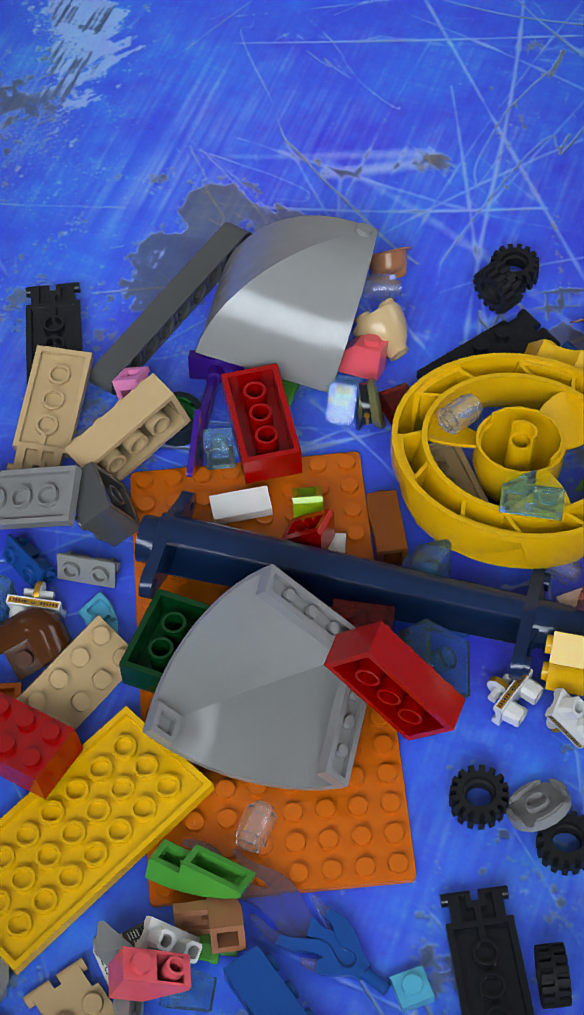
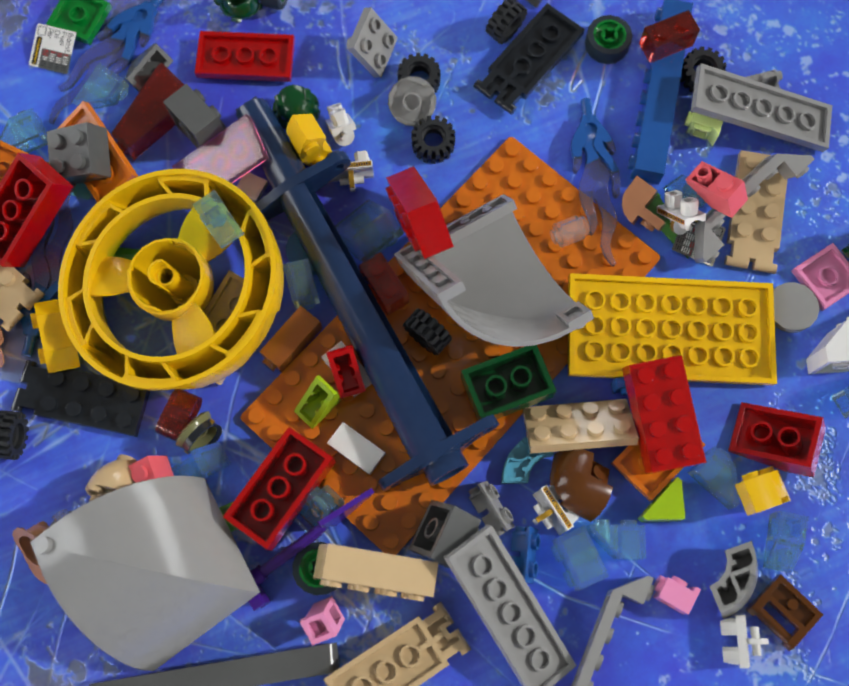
camera: 135 degrees left, 20 degrees up
bright green slope [145,839,256,899] -> none
medium azure plate [390,965,435,1013] -> none
clear brick [438,394,482,435] -> none

